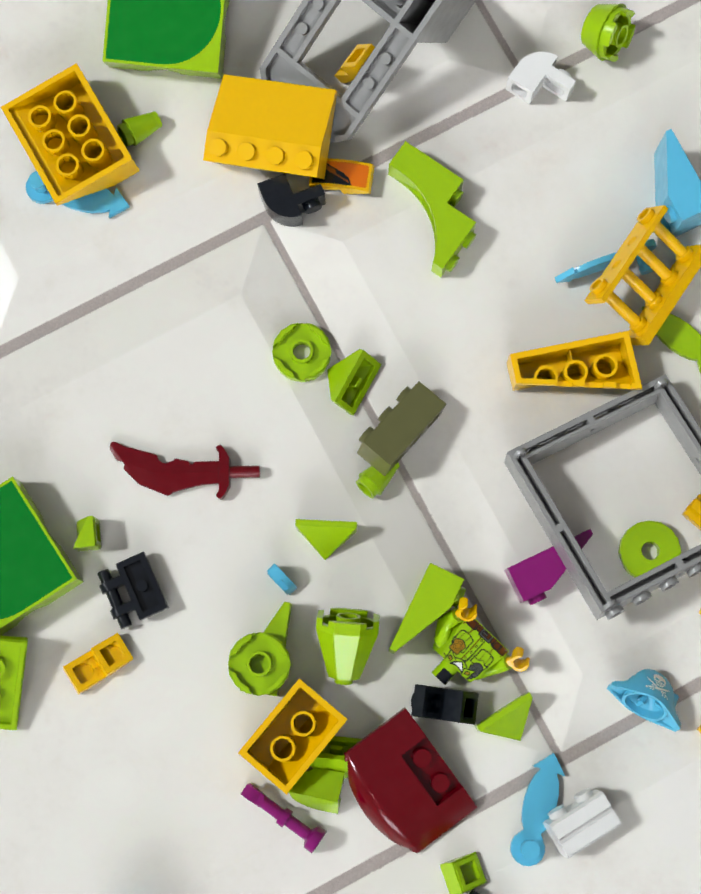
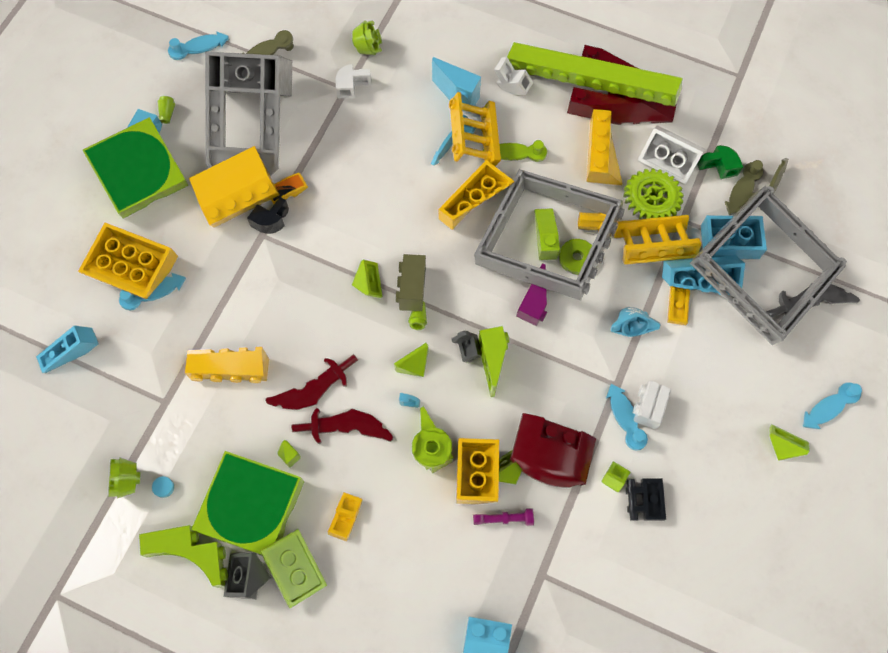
camera: 40 degrees left, 10 degrees down
black plate [97,551,169,630] -> none
lime cone [117,111,162,147] -> none
lime tile [272,323,332,382] -> none
lime brick [289,769,345,814] -> none
lime cone [316,608,380,685] -> none
yellow slope [334,43,375,83] -> none
lime arch [388,141,477,277] -> none
black brick [411,684,479,725] -> none
torso [431,597,530,685] -> none
lime slope [475,692,533,741] -> none
none -> yellow wedge [185,347,269,383]
none -> dark red sword [291,408,393,444]
none -> dark grey bracket [451,331,482,363]
none -> lime slope [534,208,560,260]

